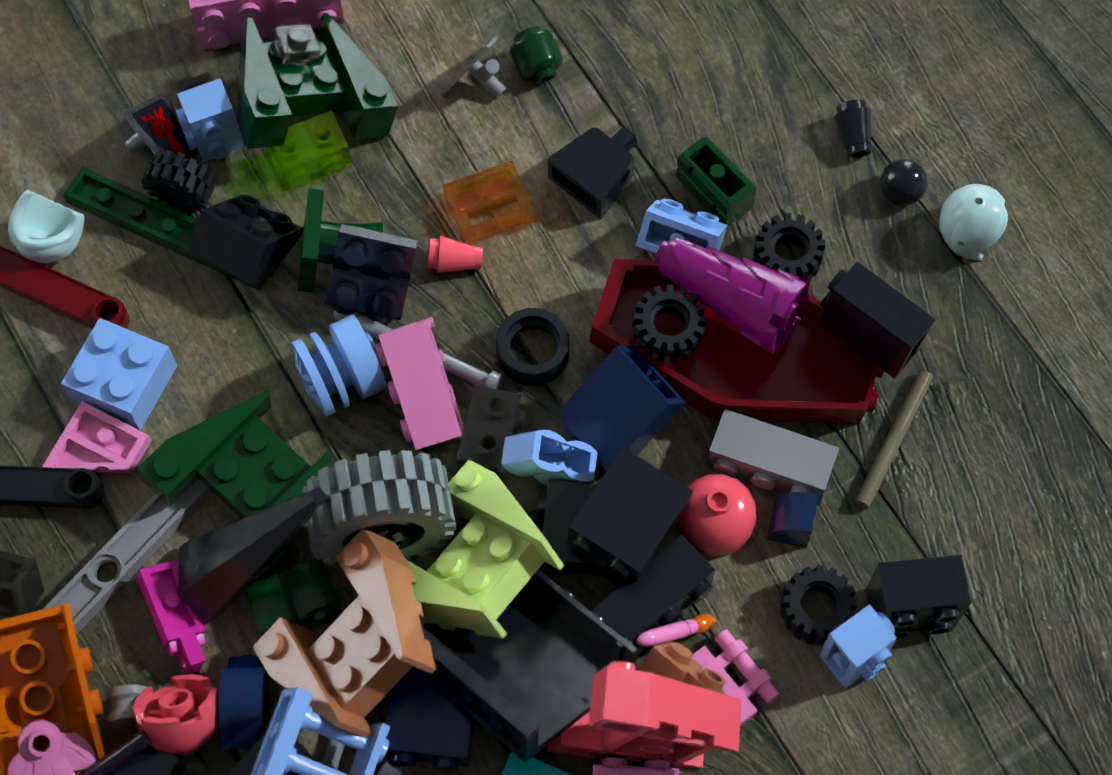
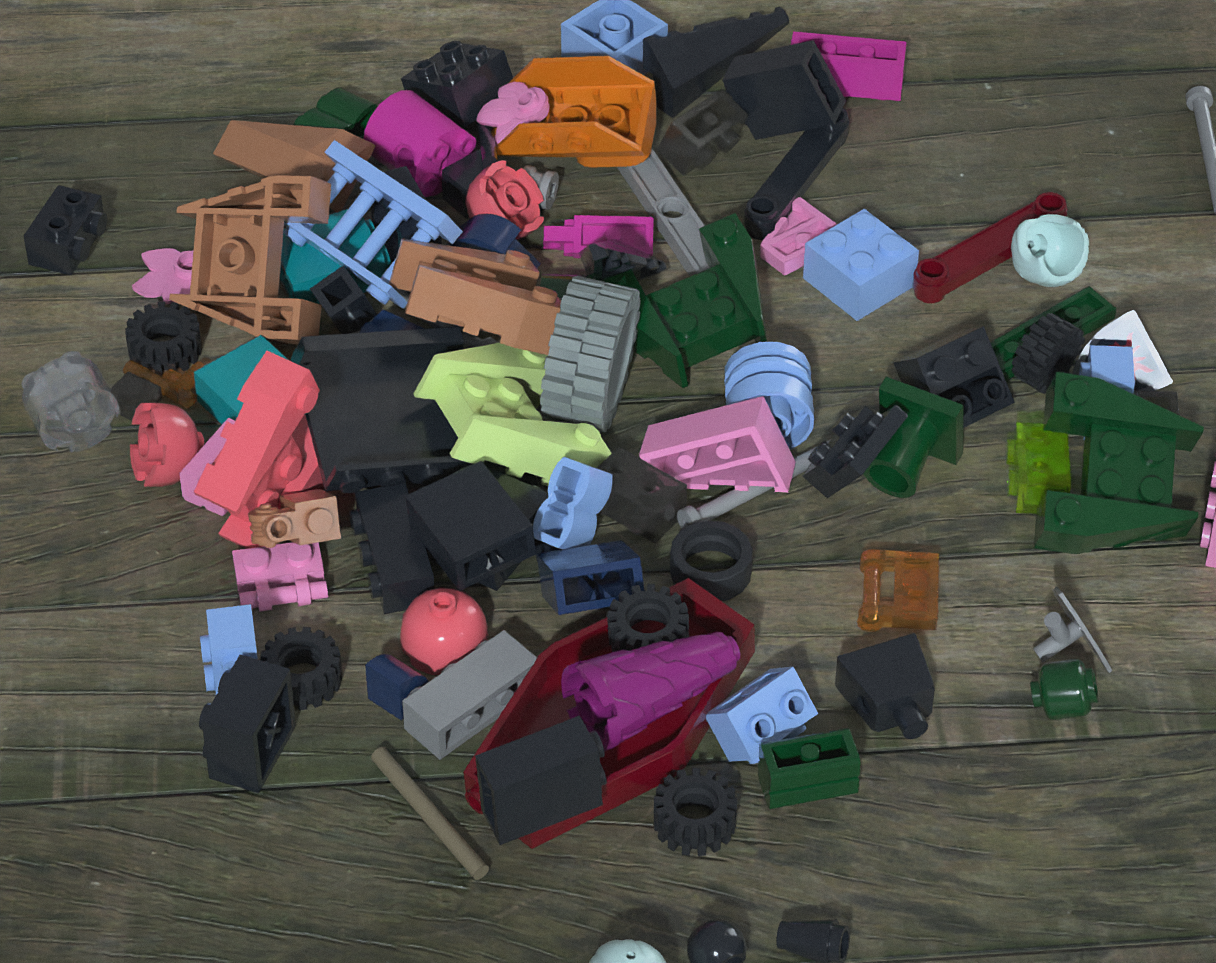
camera: 115 degrees right, 20 degrees down
clear smoke plate [272,24,321,64] -> none
coral cone [427,235,483,273] -> none
bright pink piece [636,614,716,647] -> none

